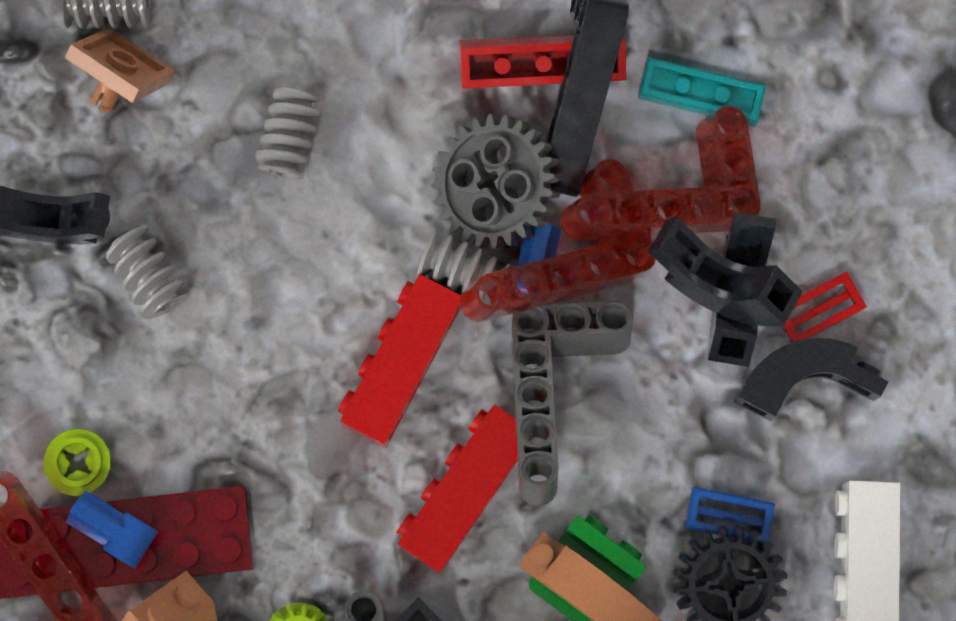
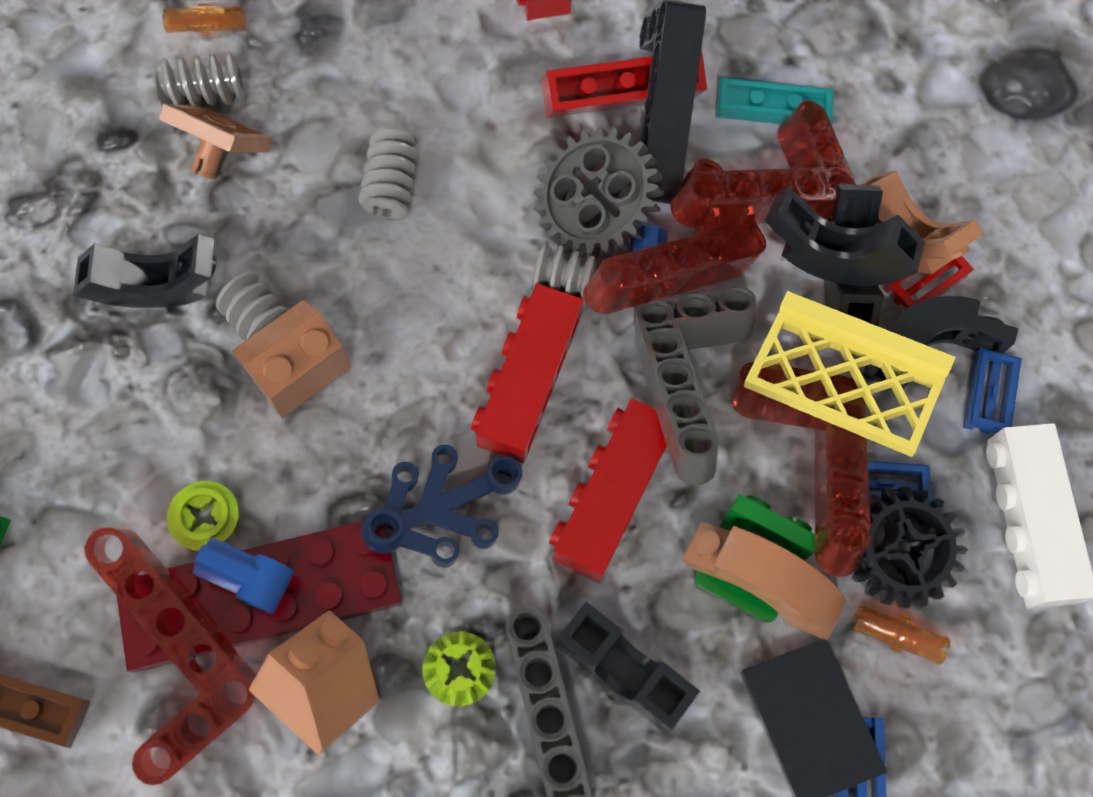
camera: 10 degrees left, 10 degrees down
none -> nougat slope [232,300,351,419]
none -> dark blue plant [361,445,522,568]
none -> clear red beam [731,362,871,577]
none -> light yellow fence [744,291,956,457]
none -> nougat arch [860,170,983,274]
none -> blue tile [963,348,1022,434]

